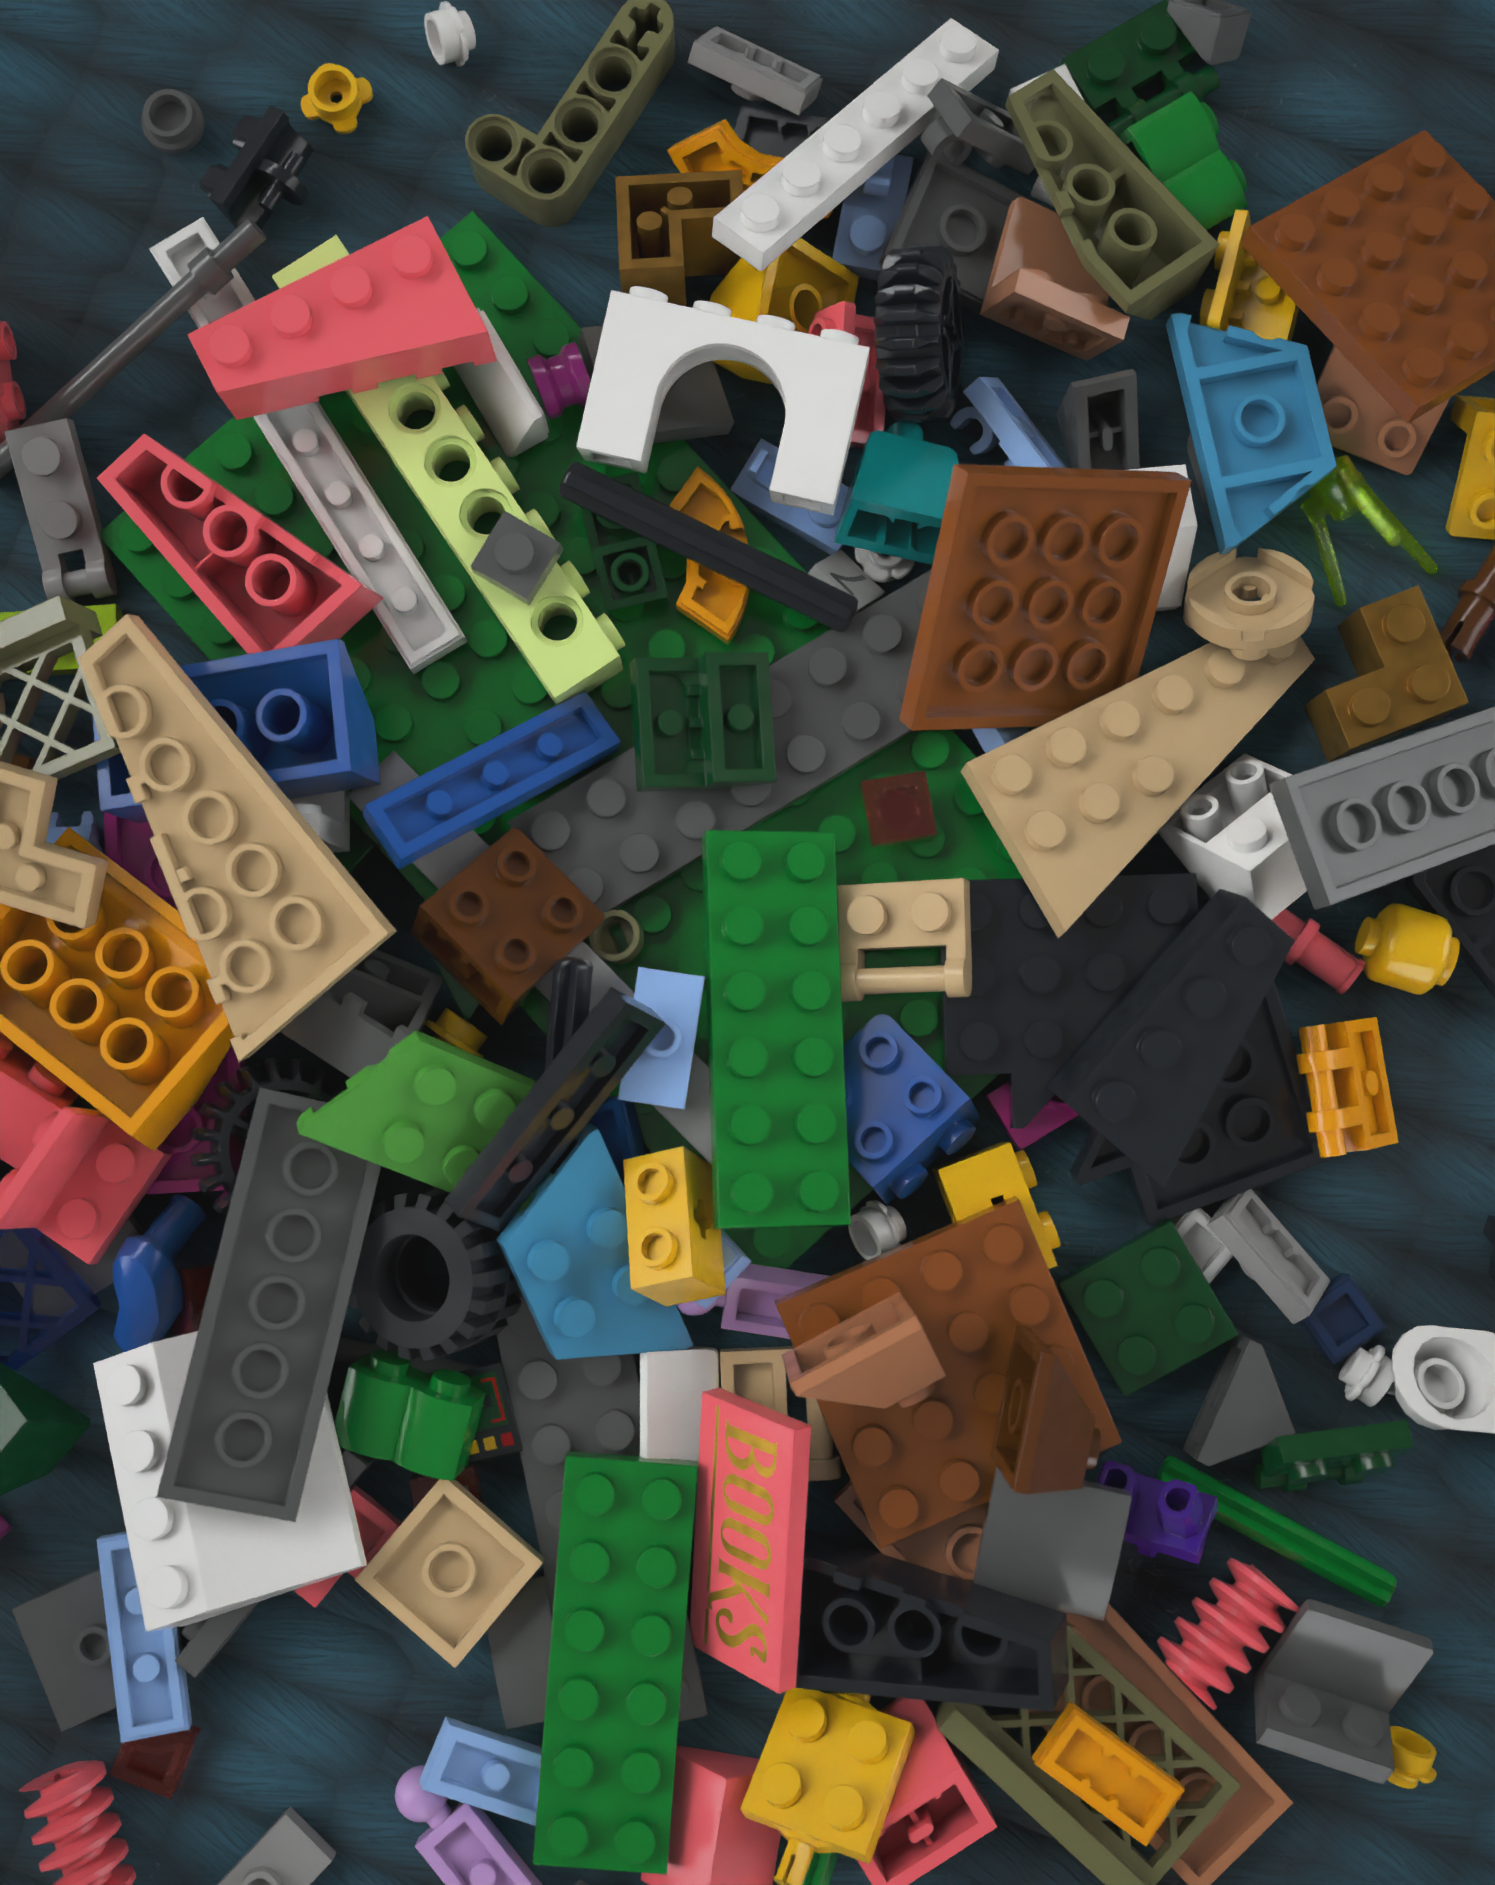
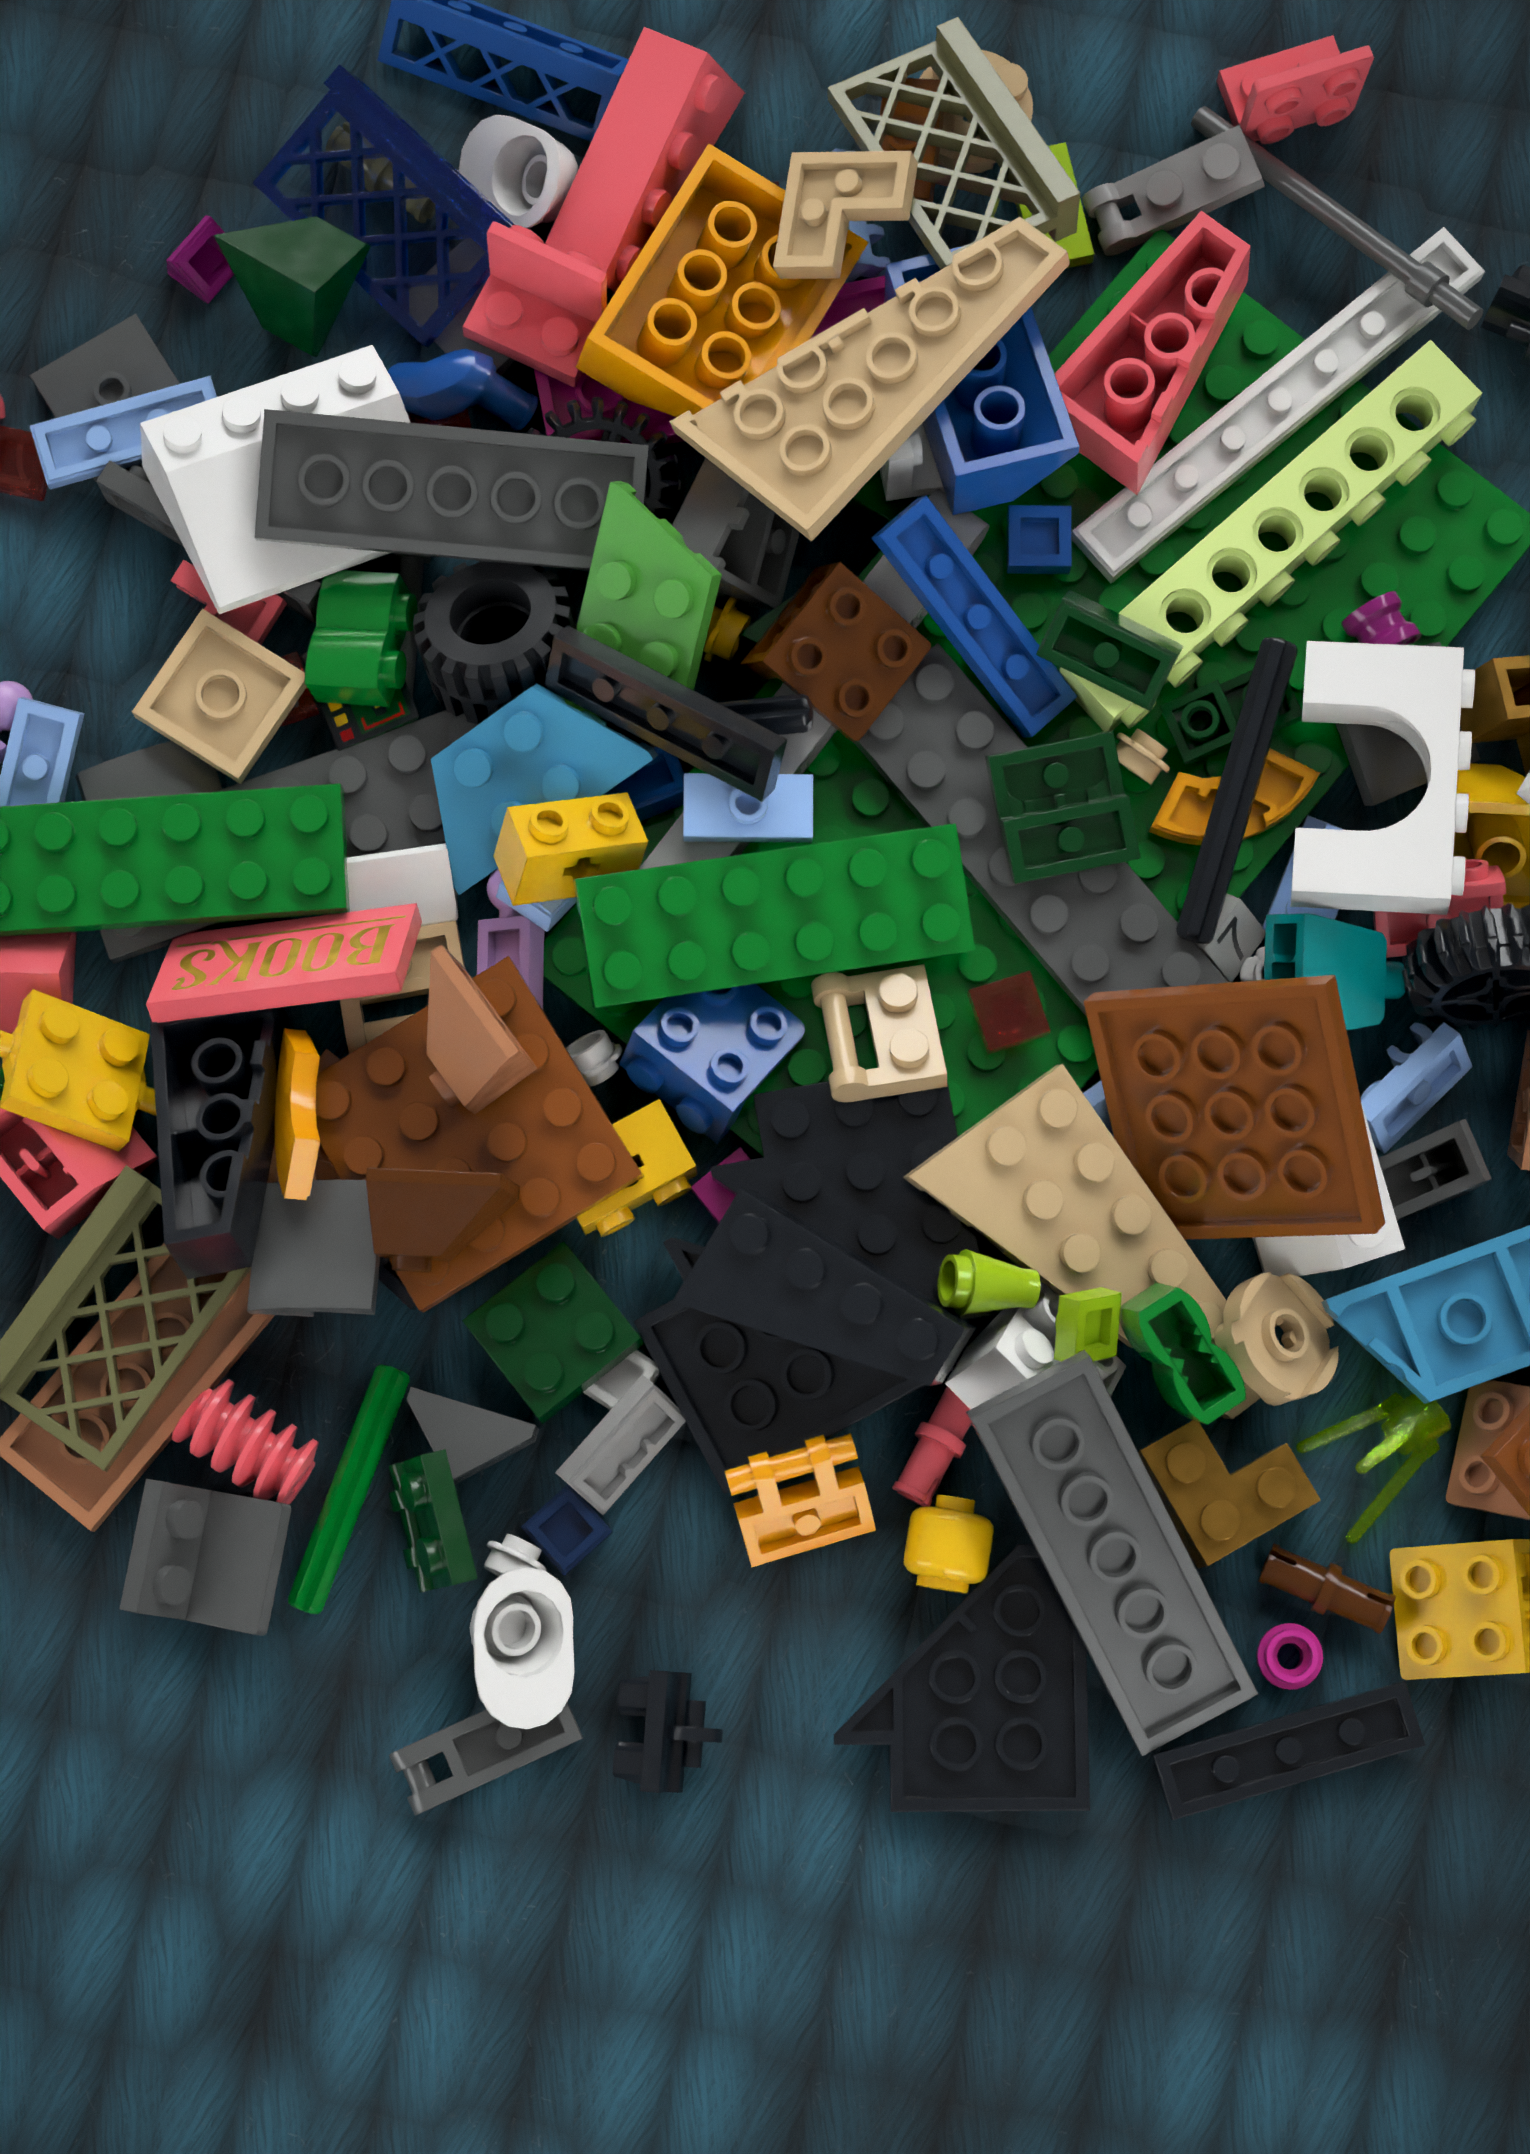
camera: 85 degrees right, 5 degrees down
coral wedge [187,216,497,420] -> none
white slope [454,308,549,458] -> none
dark grey plate [471,510,563,606] -> none
olive hinge [589,910,644,964] -> none
light orange plate [1032,1701,1185,1846] -> none
dark purple hips [1096,1460,1218,1564] -> none
yellow plate [1387,1726,1437,1789] -> none
none -> light orange tile [275,1028,320,1200]
none -> lime cone [938,1249,1041,1315]
none -> blue plate [1007,505,1072,574]
none -> dark green slope [1036,591,1183,711]
none -> lime plate [1054,1287,1122,1362]
none -> tan plate [1116,728,1170,785]
none -> green brick [1120,1283,1246,1425]

